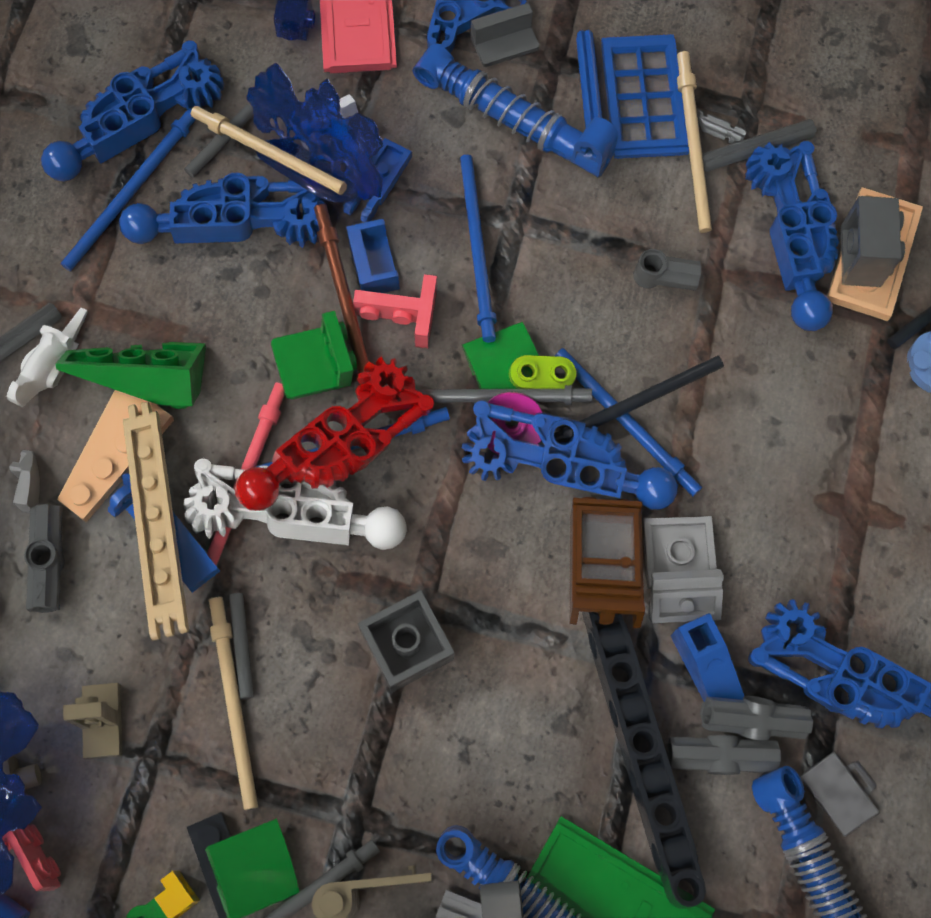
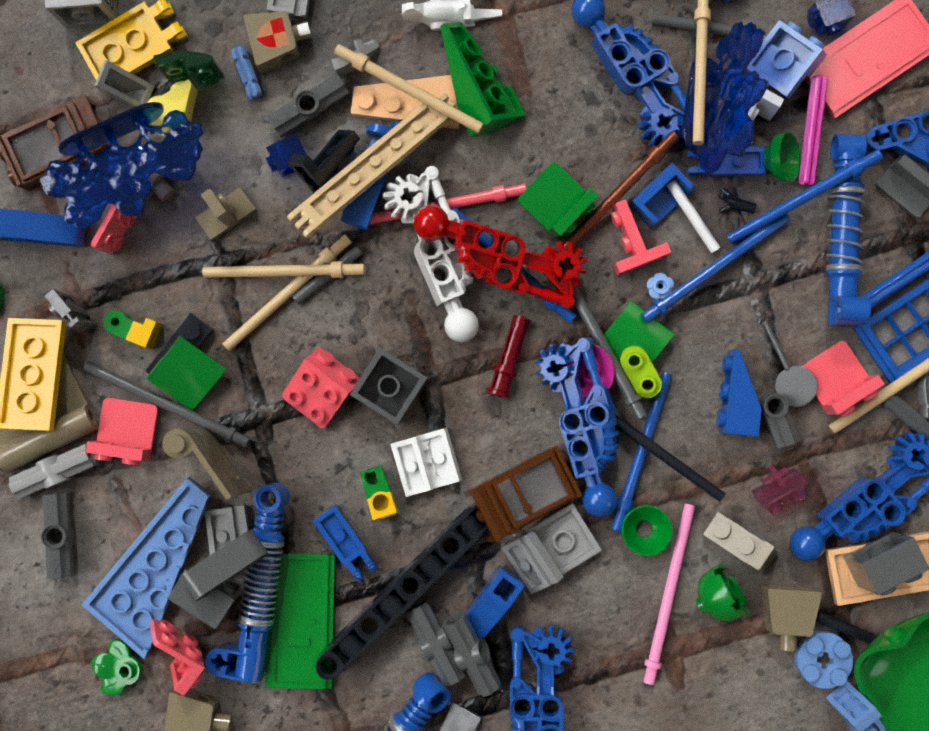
camera: 65 degrees right, 15 degrees up
none -> tan bar [202,261,366,278]
none -> clear blue brick [266,133,307,178]
none -> coral bracket [282,347,360,428]
none -> black bracket [286,130,360,193]
none -> blue hinge [313,504,378,582]
none -> tan bar [334,44,484,134]
none -> leg [360,465,399,521]
none -> white slope [391,428,462,497]
none -> dark red pin [486,315,530,399]
none -> green piece [621,505,672,556]
none -> bright pink bar [643,503,695,685]
none -> light blue plate [647,273,674,299]
none -> white bar [666,179,720,253]
none -> green cylinder [696,563,749,622]
none -> bracket [703,512,778,575]
none -> blue slope [716,350,762,437]
none -> black bar [719,188,757,214]
none -> blue bar [727,149,884,244]
none -> medium blue plate [744,20,827,98]
none -> clear pink hips [751,465,809,515]
none -> dark tan torso [761,584,822,652]
none -> green piece [763,131,801,182]
none -> piece [763,321,818,407]
none -> dark pink axle [798,75,828,186]
none -> coral bracket [802,341,884,416]

